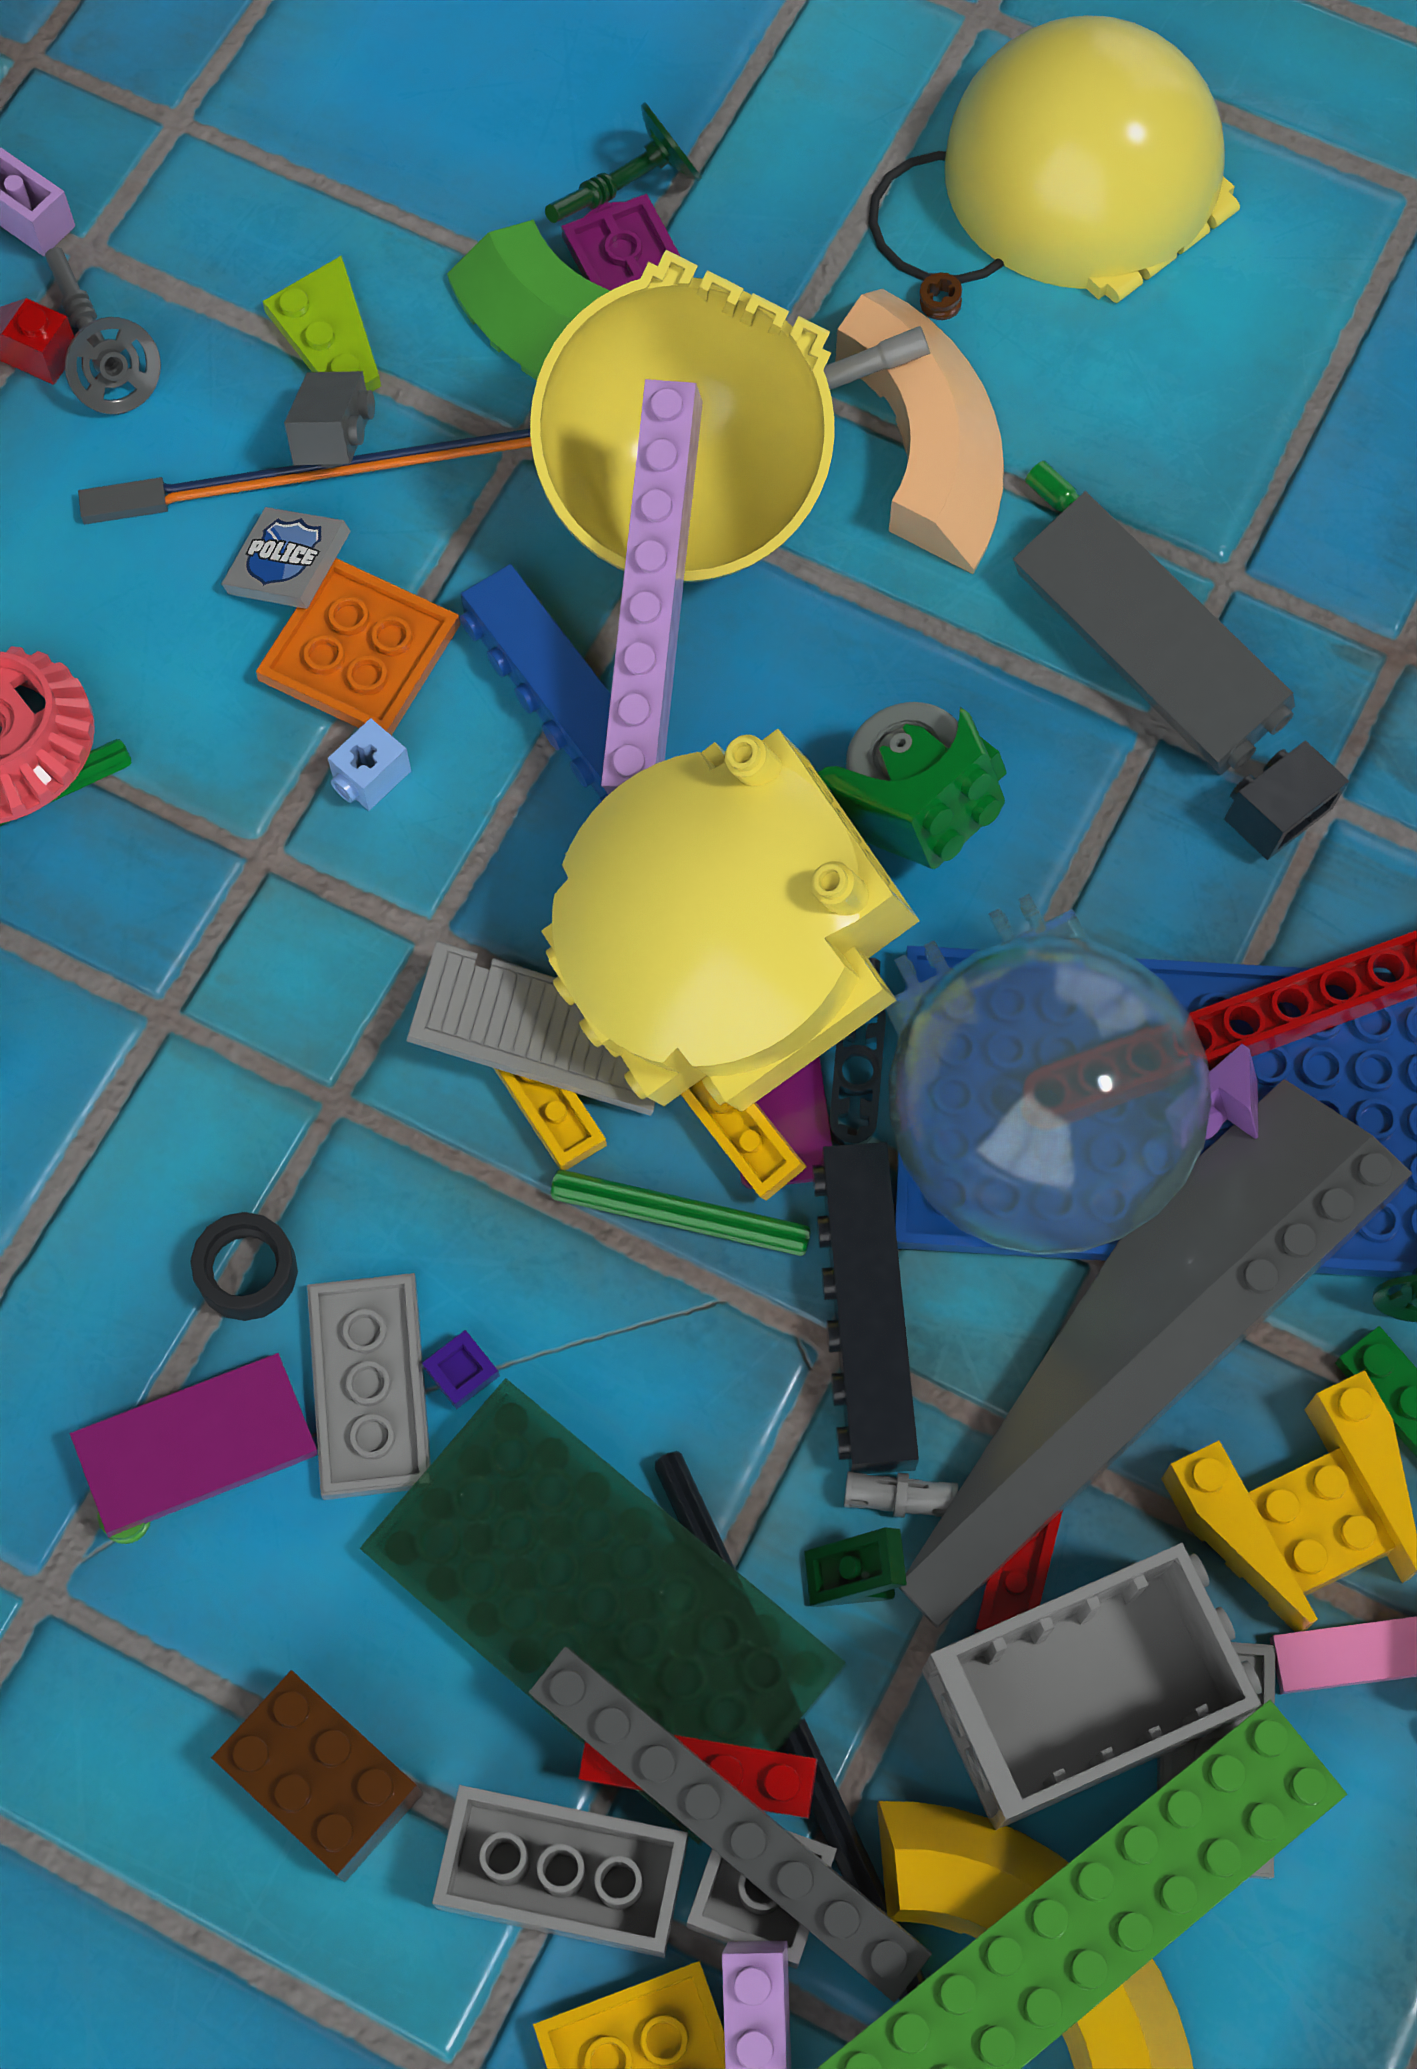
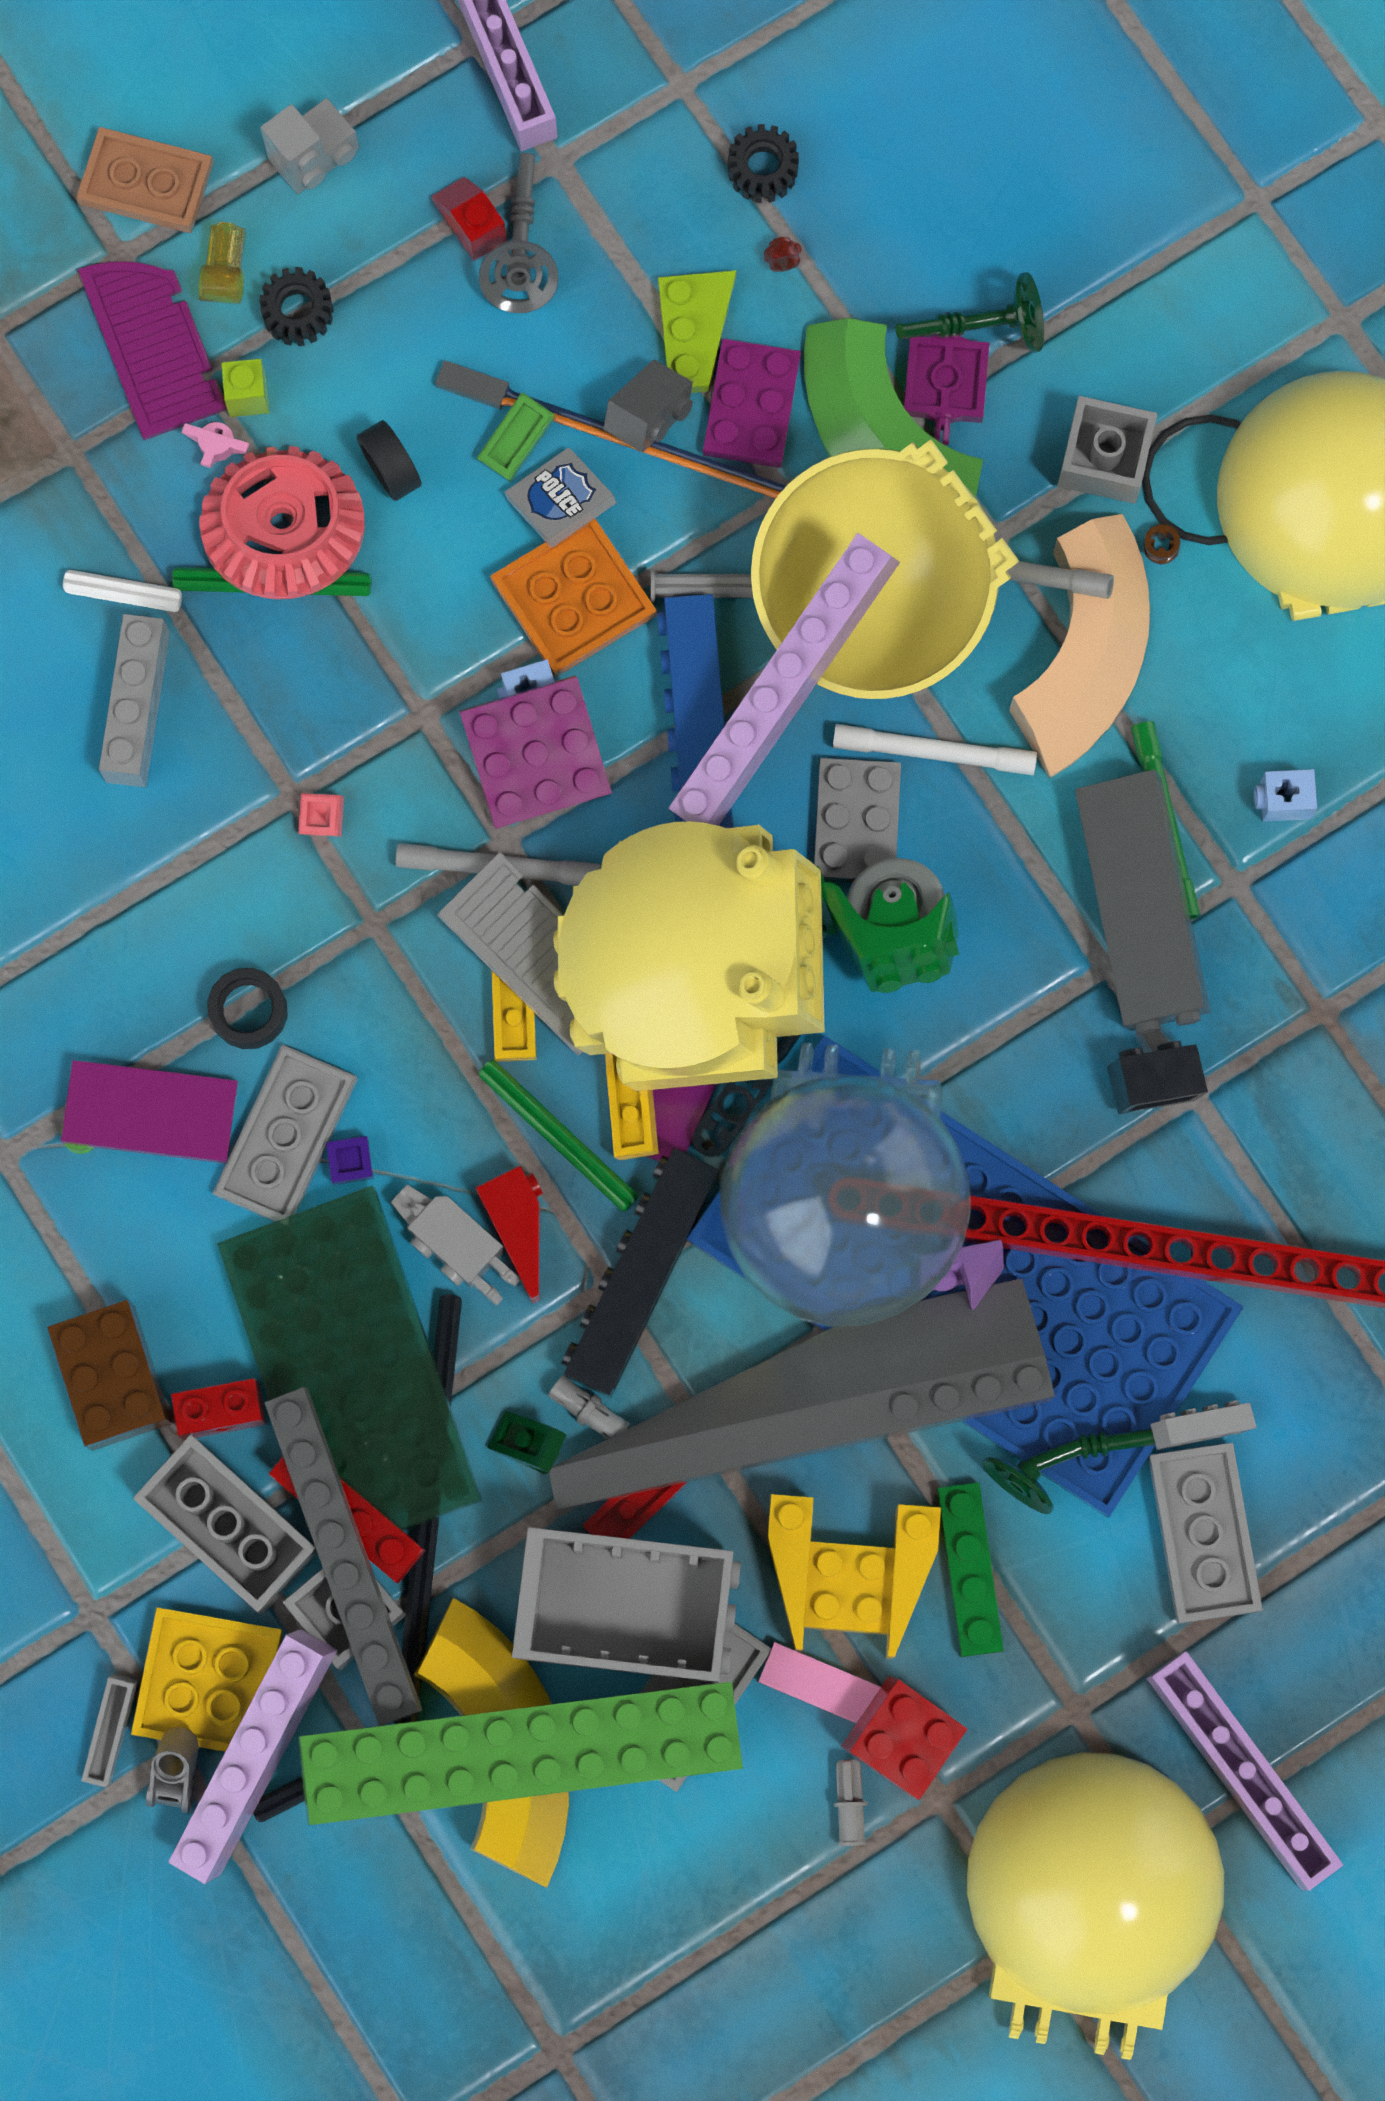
camera: 30 degrees right, 10 degrees up
none -> red brick [171,1378,267,1440]
none -> coral tile [298,793,344,837]
none -> black tyre [356,420,422,501]
none -> light grey hinge [391,1185,521,1306]
none -> light grey piece [396,843,601,886]
none -> magenta plate [459,675,612,829]
none -> red slope [476,1166,544,1304]
none -> bright green tile [477,392,556,482]
none -> light grey axle [650,570,753,602]
none -> magenta plate [703,339,801,468]
none -> black tyre [728,124,799,203]
none -> clear red plate [763,237,802,272]
none -> light grey plate [814,758,901,882]
none -> white piece [833,724,1037,776]
none -> light grey brick [1057,396,1158,504]
none -> light blue brick [1254,769,1317,822]

